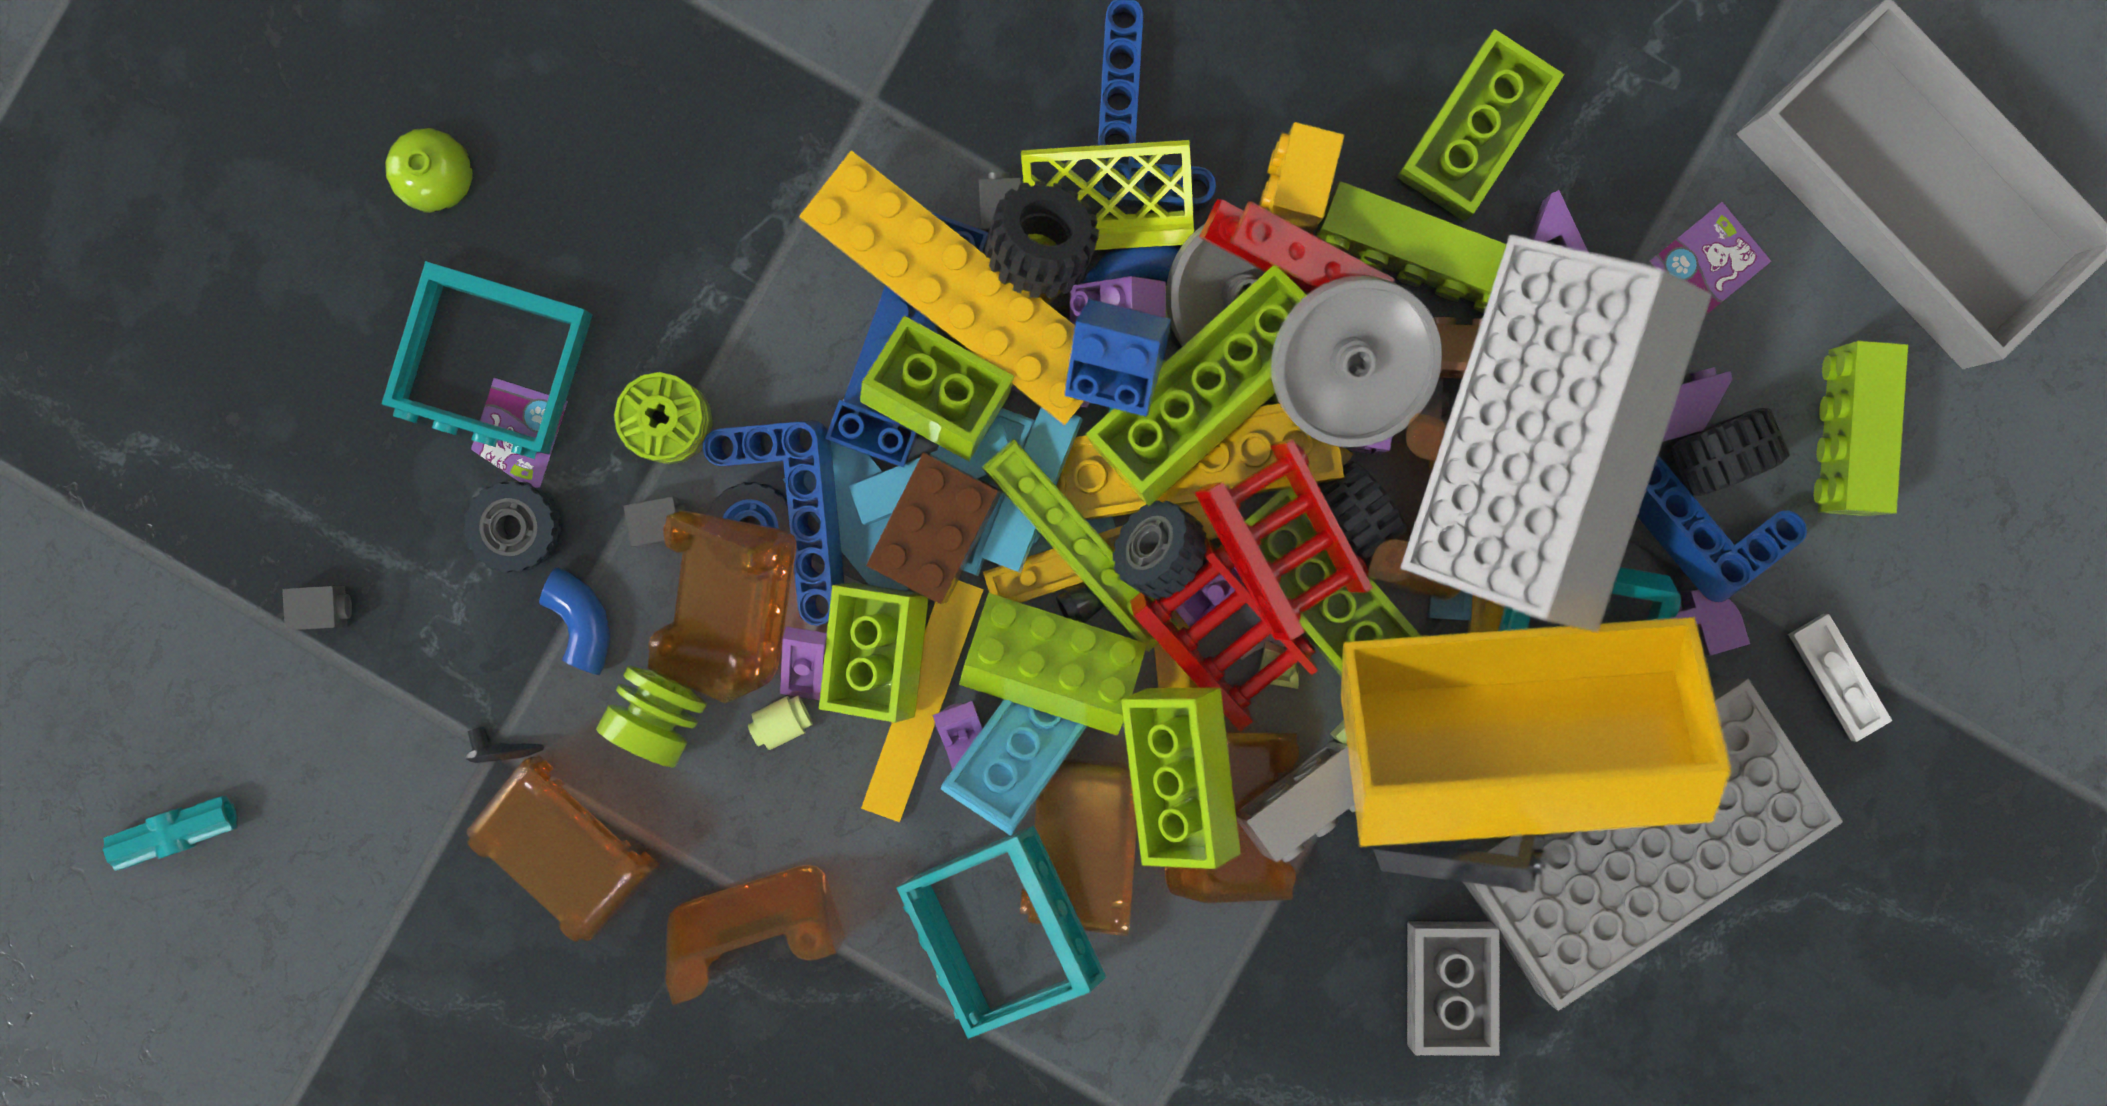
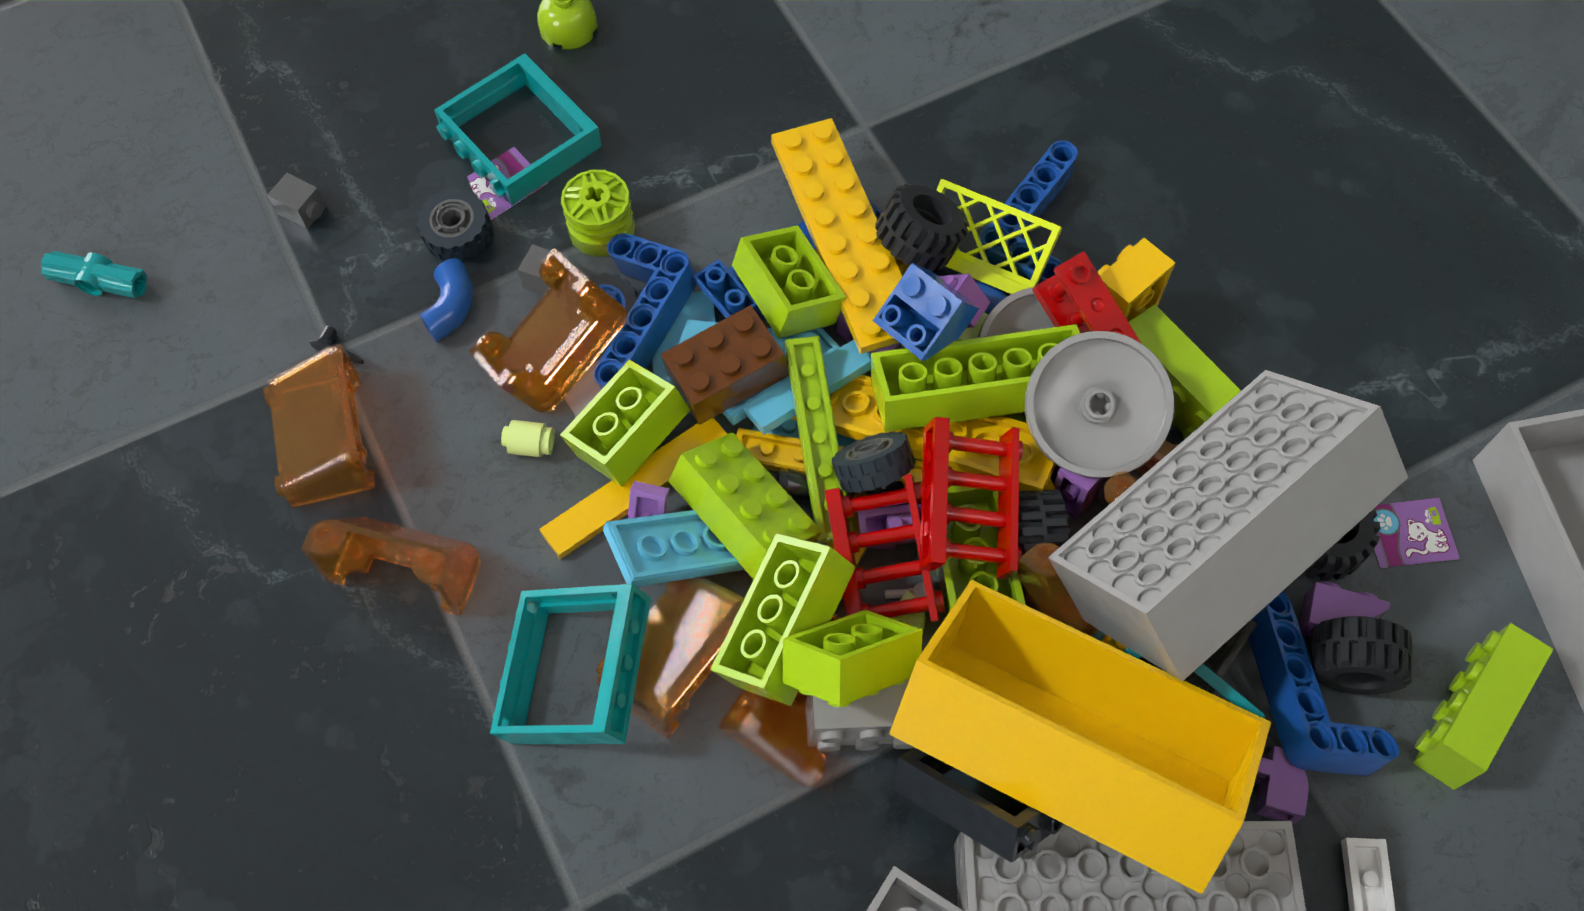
camera: 35 degrees right, 25 degrees down
lime wheel [596,665,707,768] -> none
medium lavender slope [780,626,827,700] -> none
lime brick [1396,29,1565,222] -> none
none -> lime brick [783,610,923,707]

